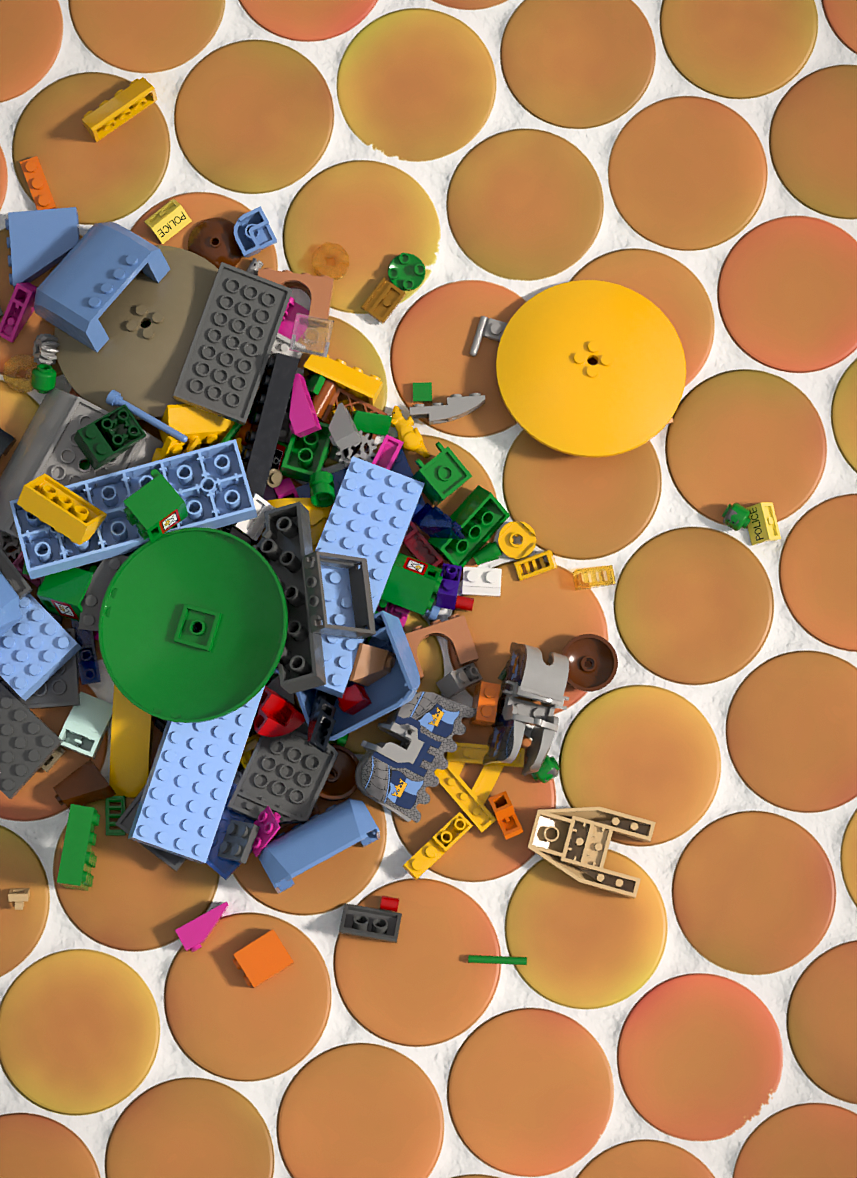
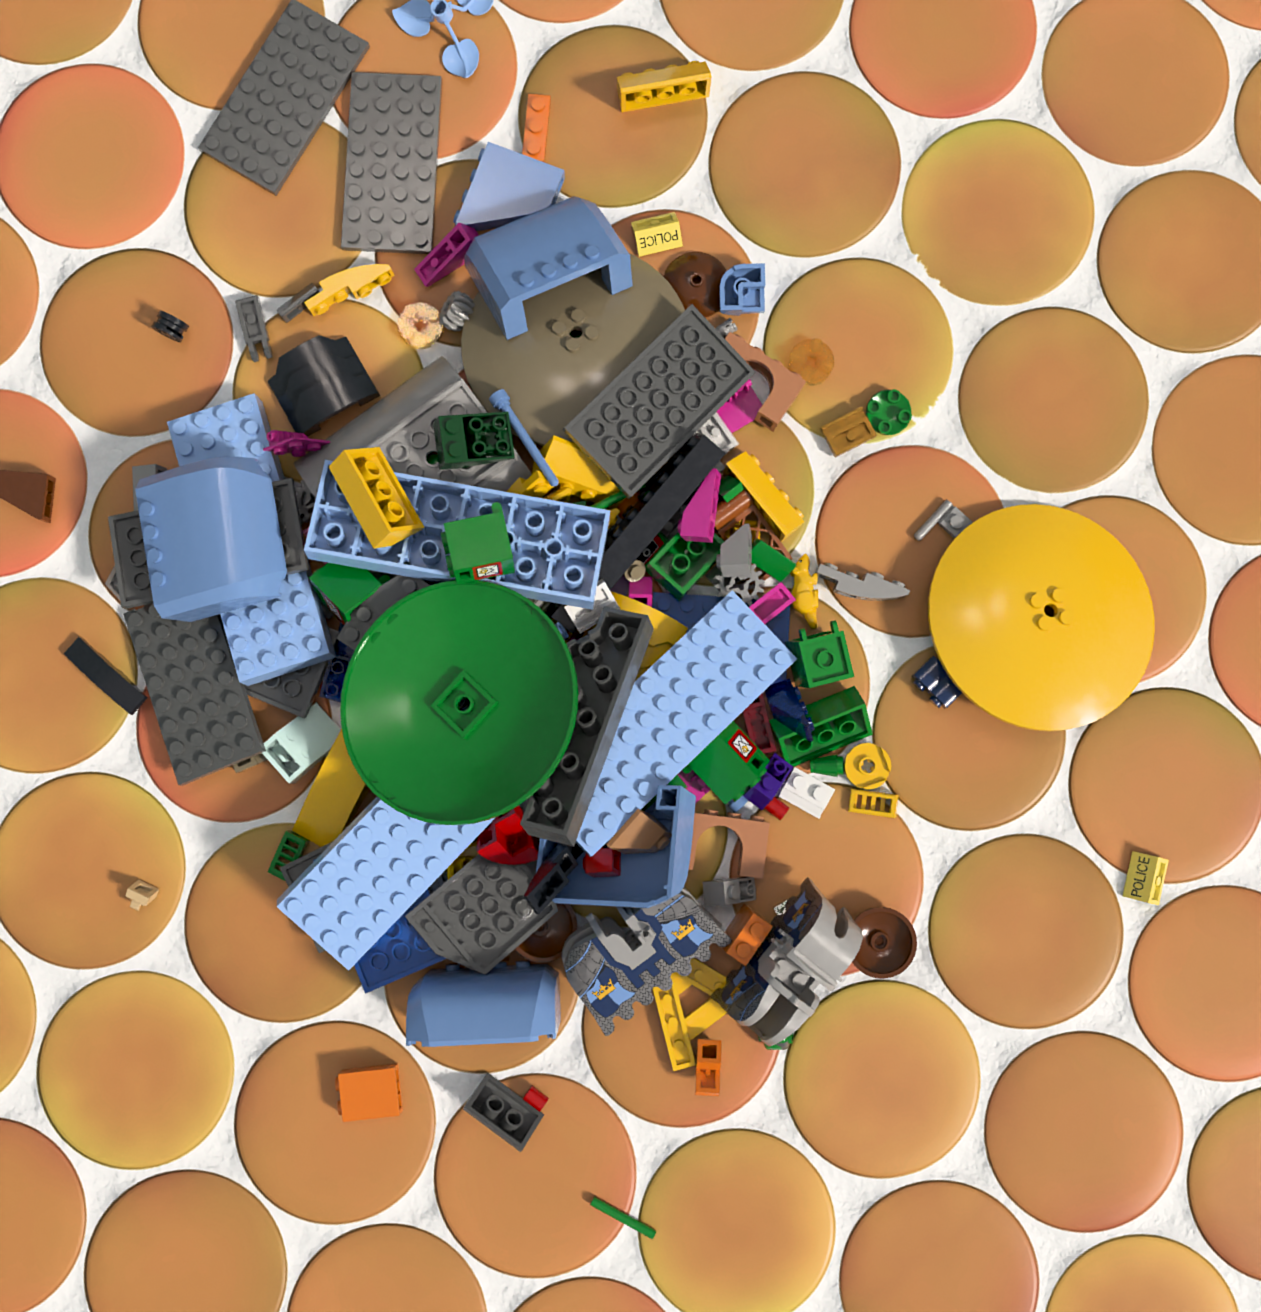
camera: 30 degrees right, 5 degrees up
green head [31,364,57,394] -> none
reddish brown slope [53,760,116,809] -> none
green piece [57,804,100,891] -> none
dark pink slope [175,902,229,953] -> none
dark grey plate [217,819,260,864] -> none
dark pink hinge [252,806,281,857] -> none
clear slope [289,313,334,358] -> none
dark grey window [303,551,376,639] -> none
green wheel [309,471,335,508] -> none
yellow slope [402,812,473,880] -> none
green tile [413,382,432,403] -> none
tan wedge [527,807,656,899] -> none
clear yellow slope [572,565,616,591] -> none
green head [722,503,751,531] -> none
none -> dark blue brick [912,656,962,709]

